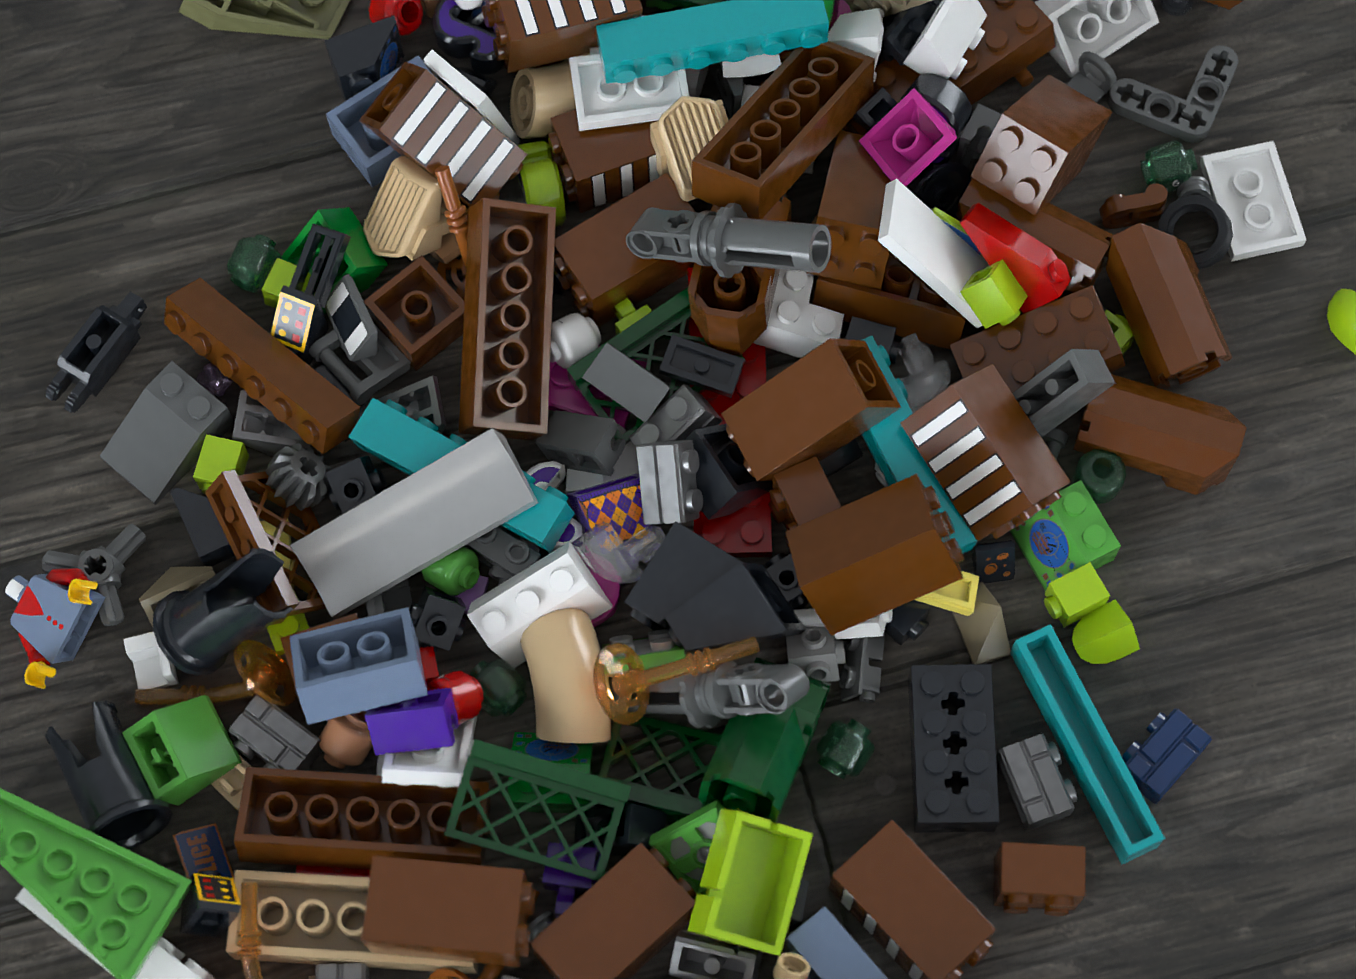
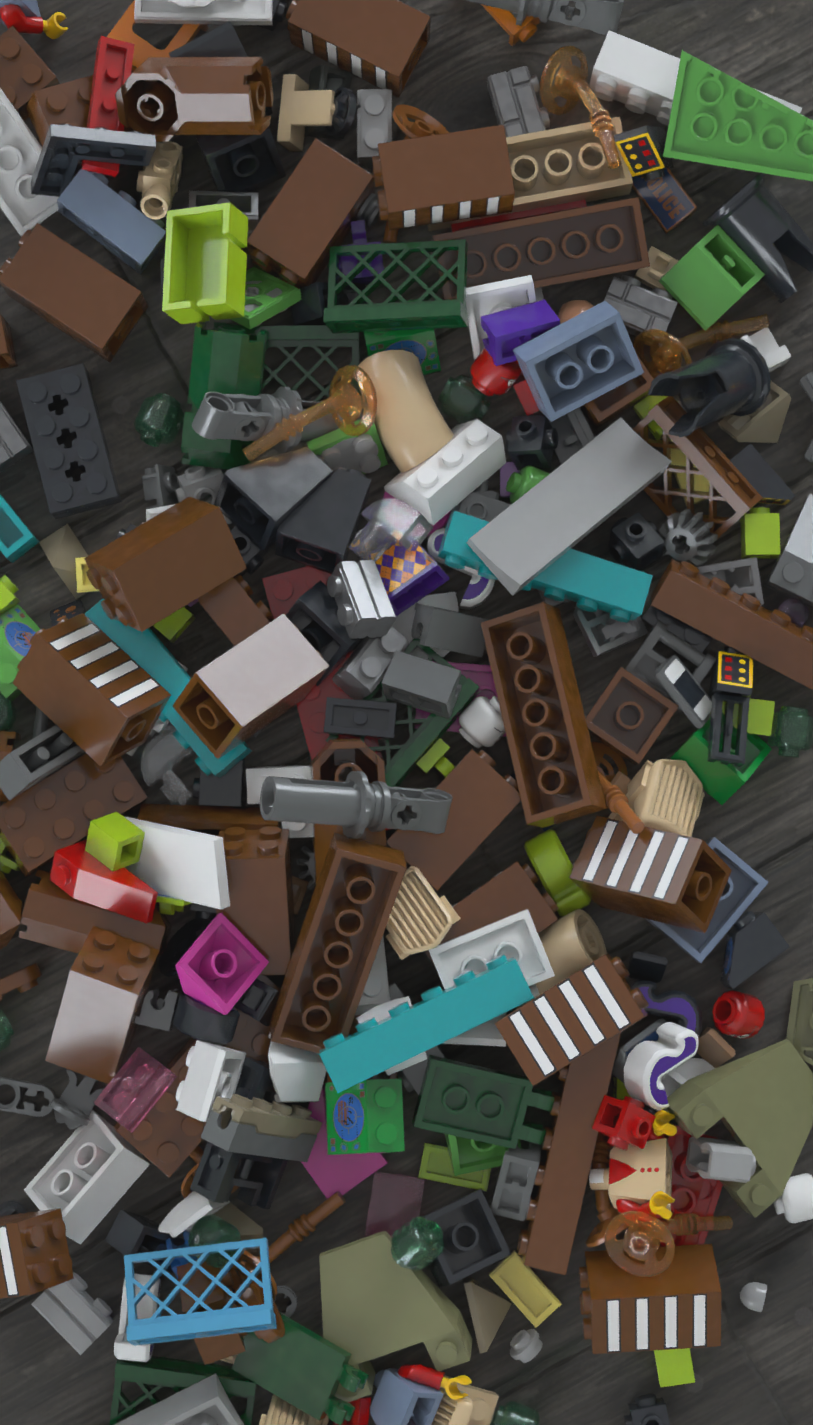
camera: 165 degrees right, 15 degrees up
white tile [423,50,521,145] -> none
none -> clear pink plate [94,1047,177,1133]

